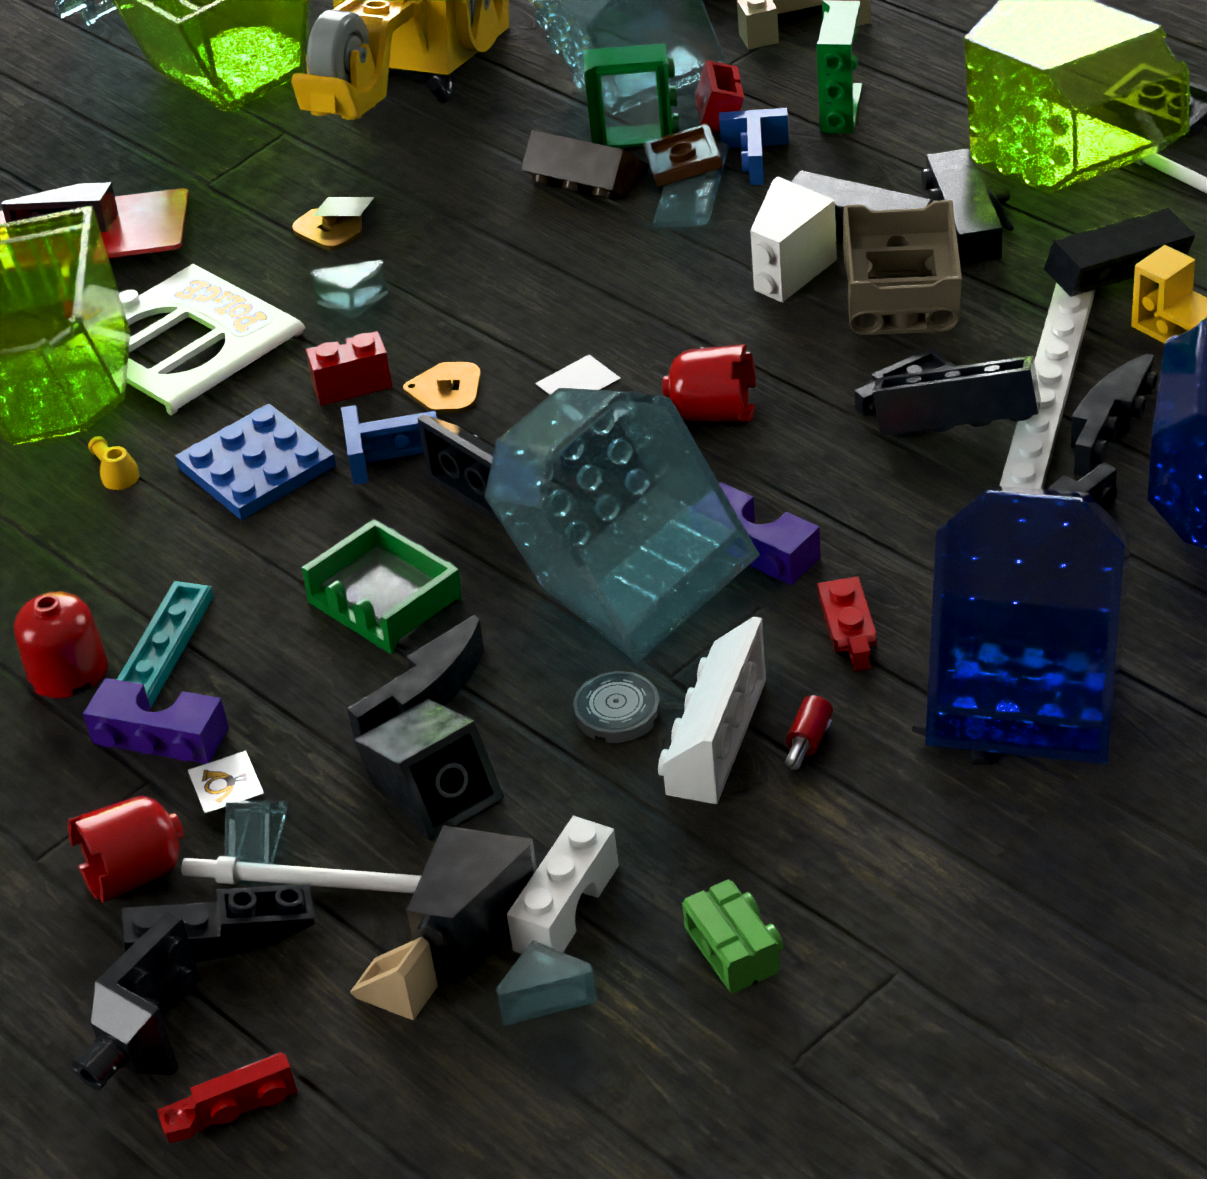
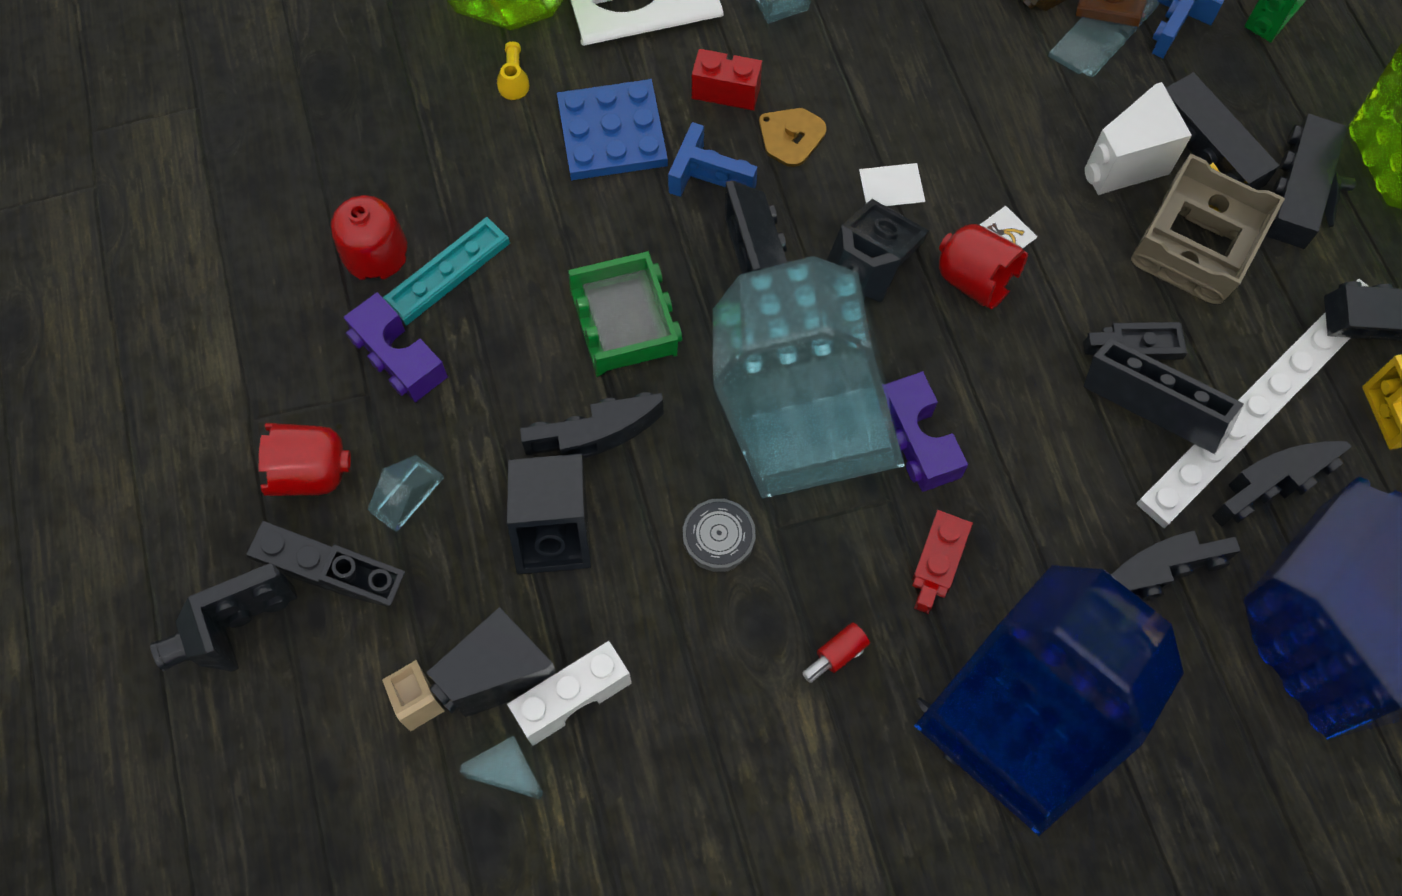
camera: 25 degrees right, 25 degrees up
red hinge [157,1052,298,1144] -> none
white bar [181,856,421,894] -> none
white sticker [188,751,264,813] -> none
white slope [658,617,766,804] -> none
bright green brick [682,879,783,994] -> none

